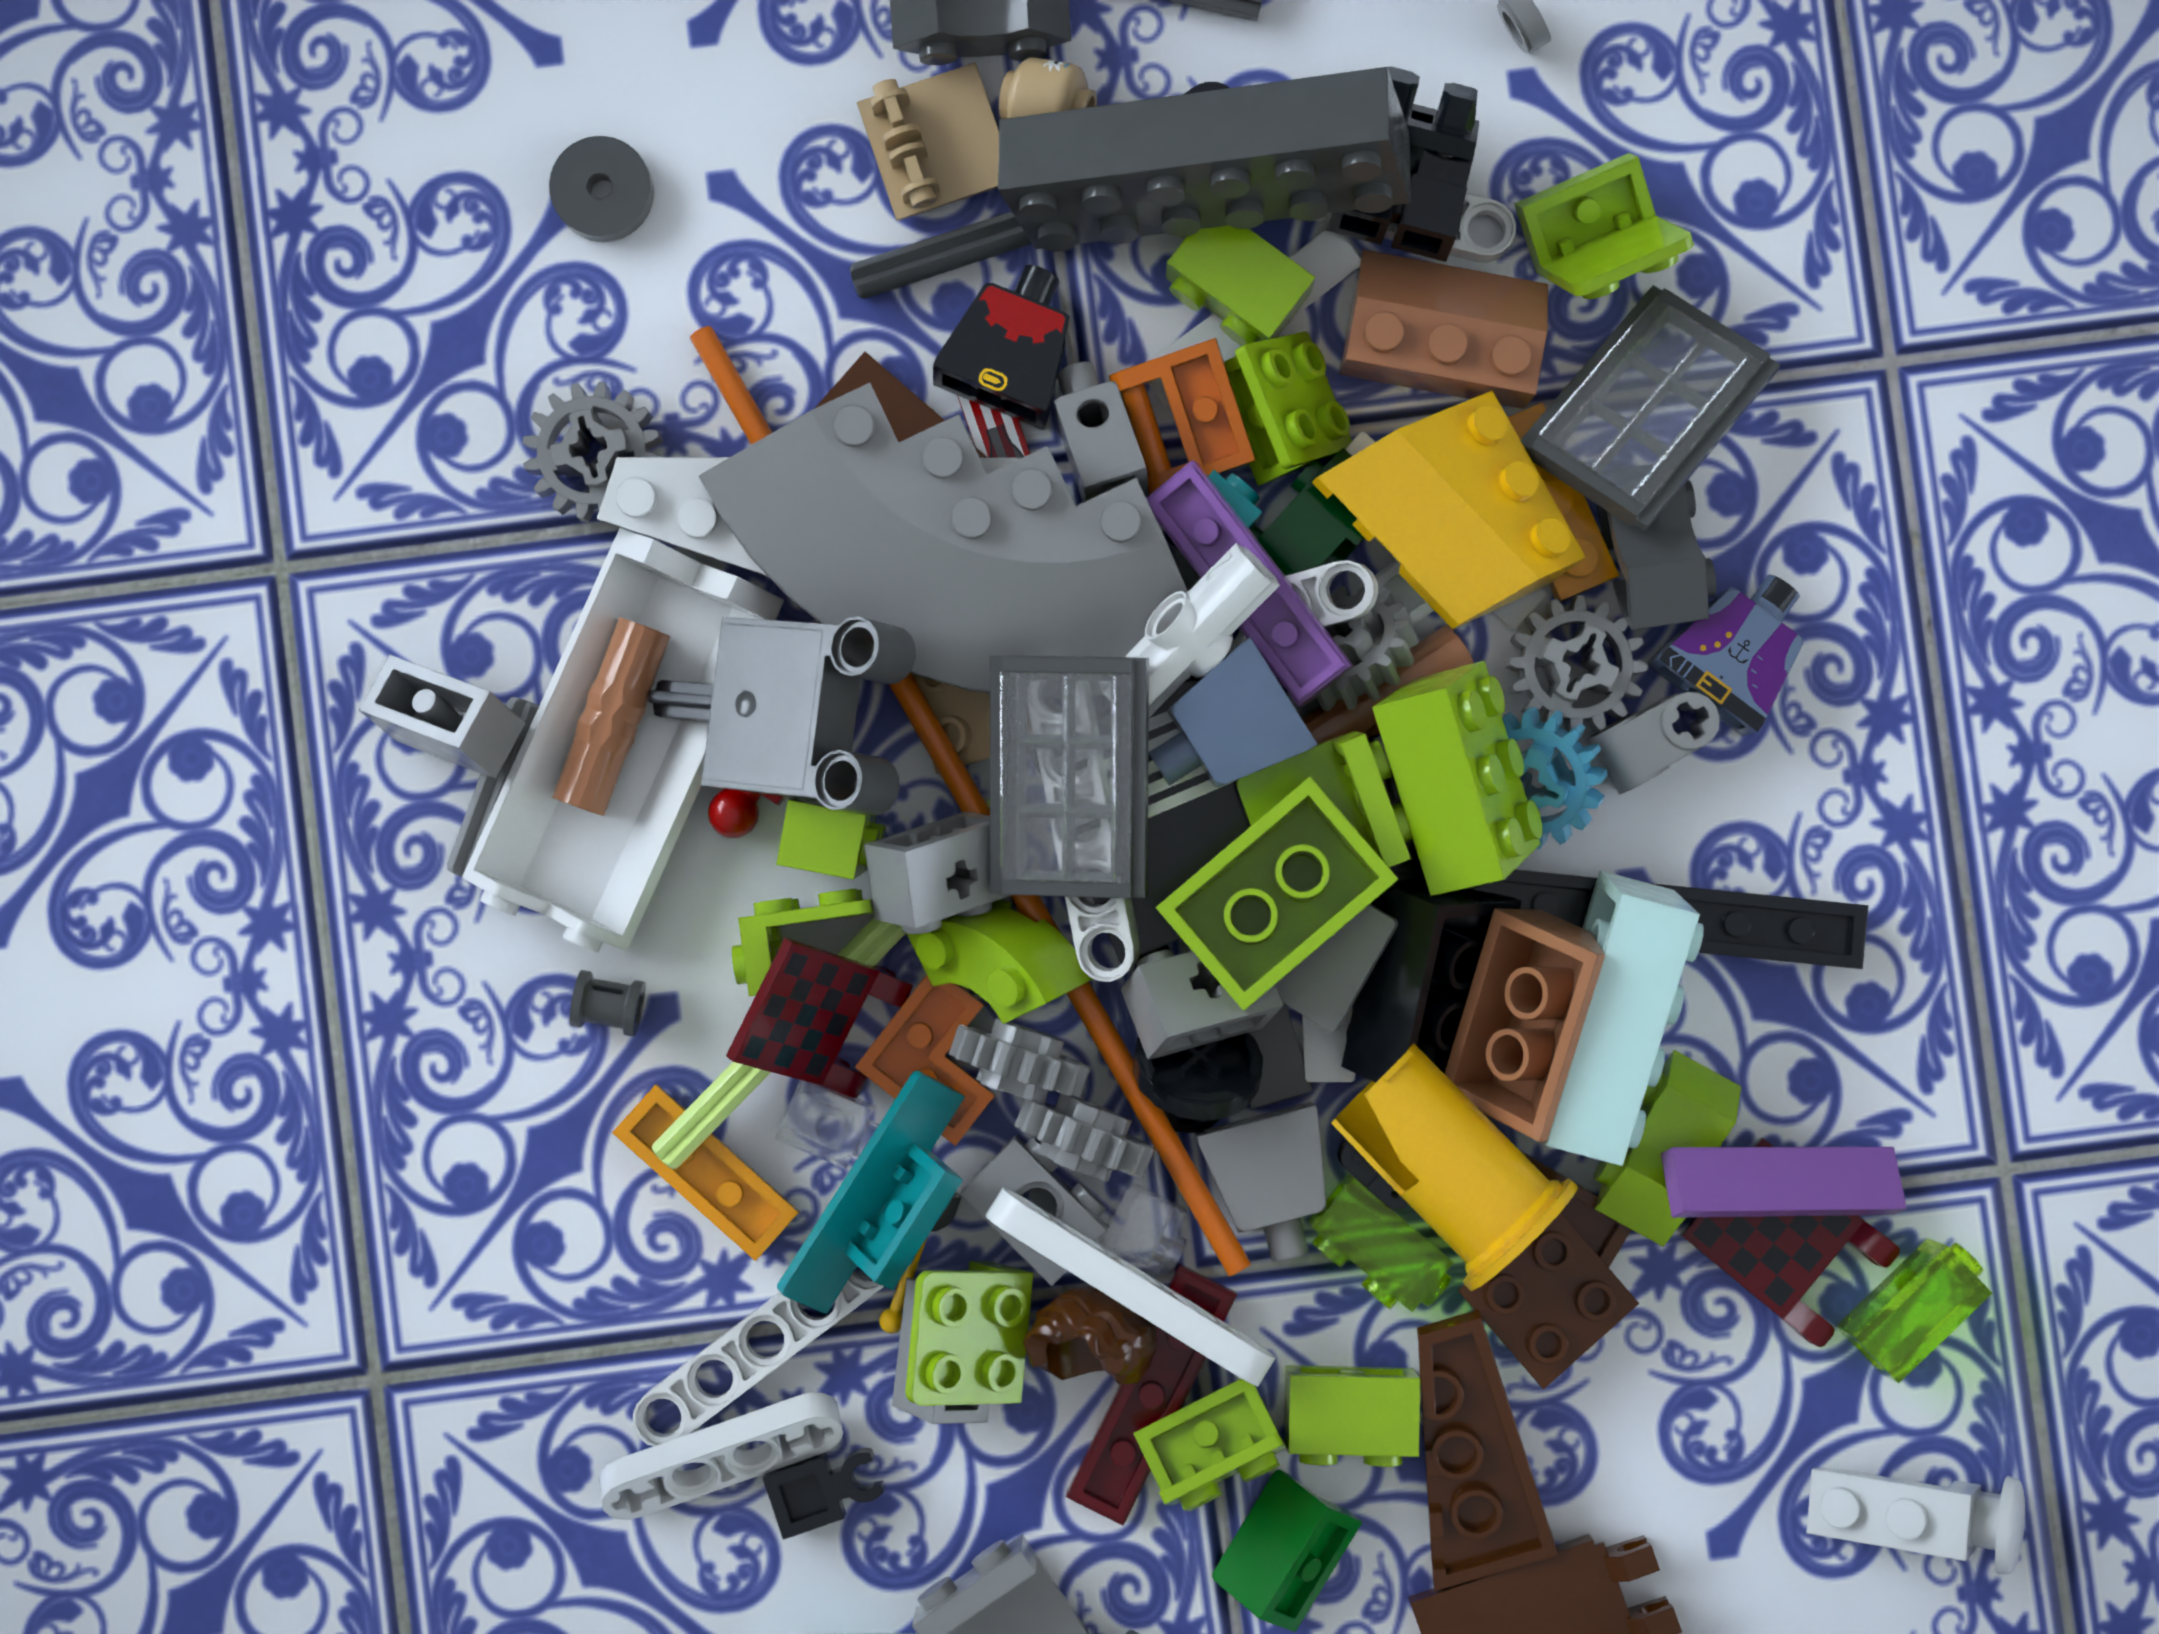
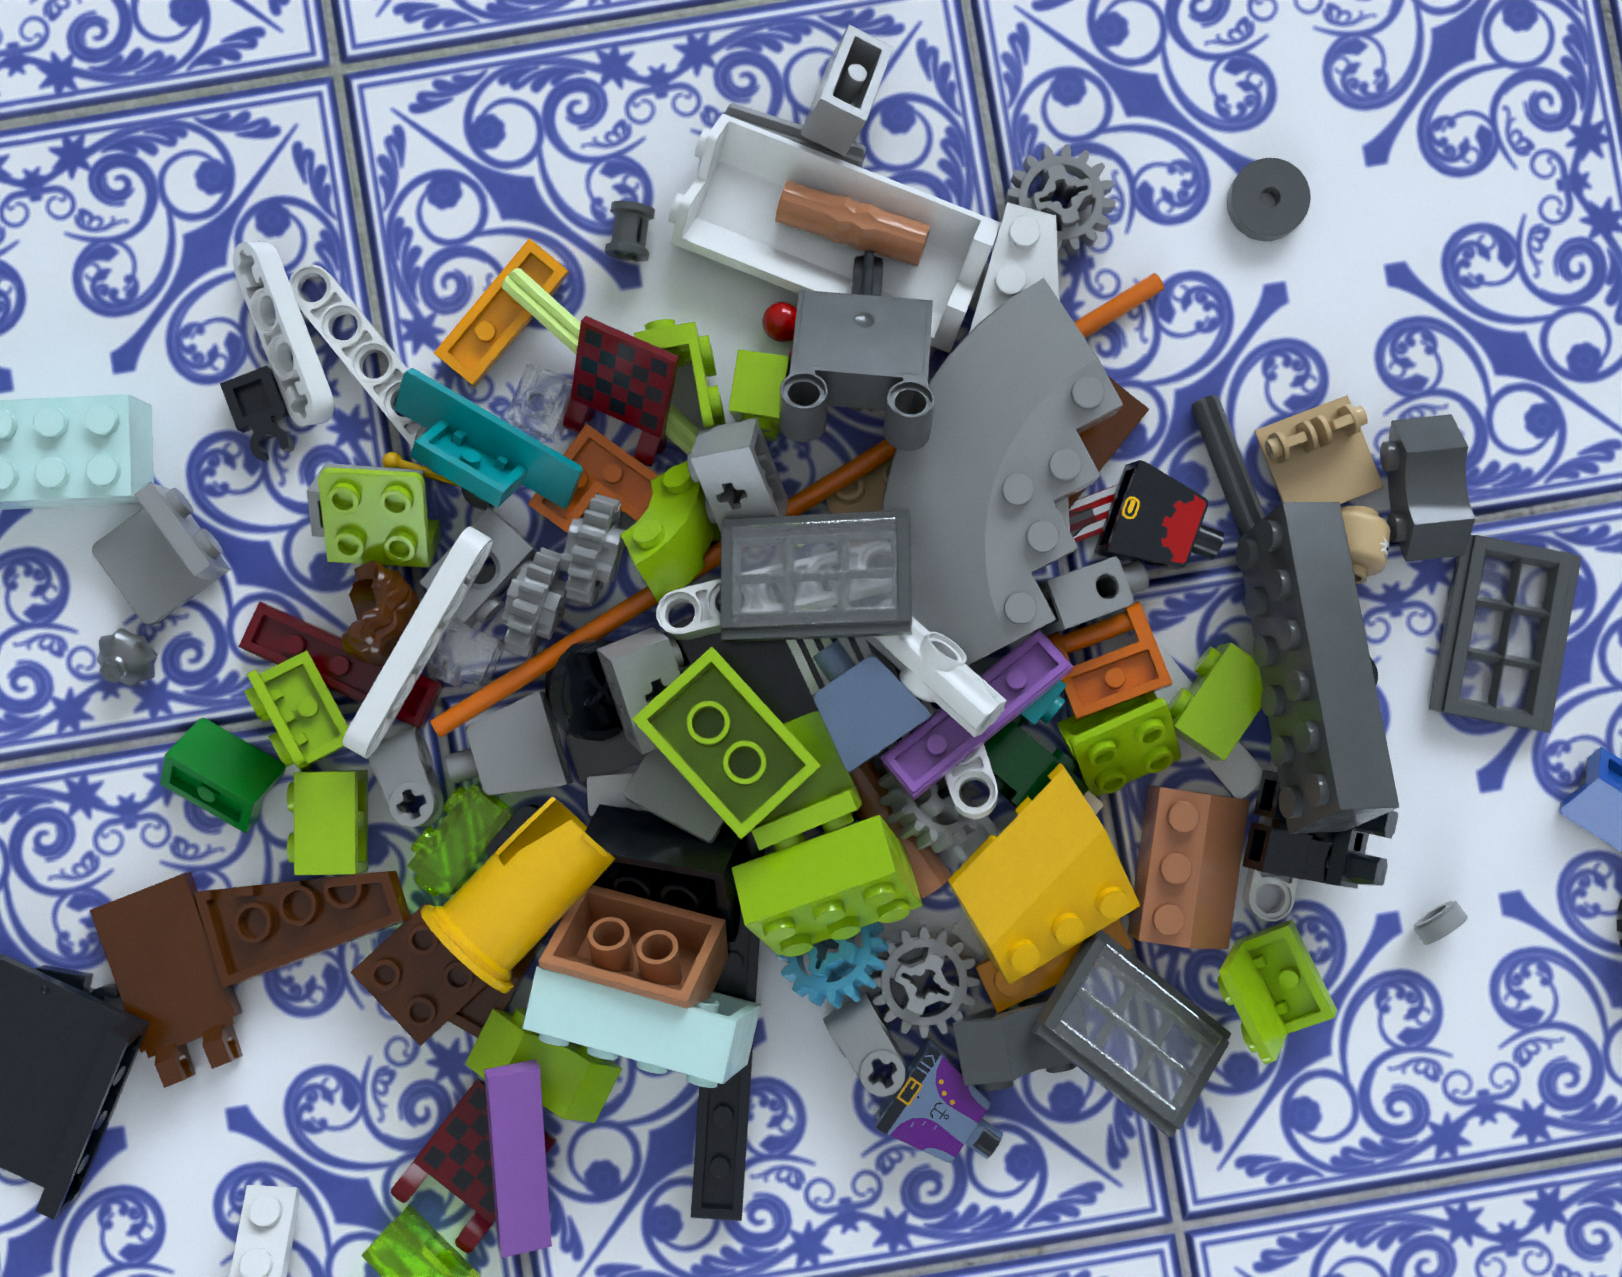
camera: 85 degrees right, 0 degrees up
none -> light grey piece [368,727,446,827]

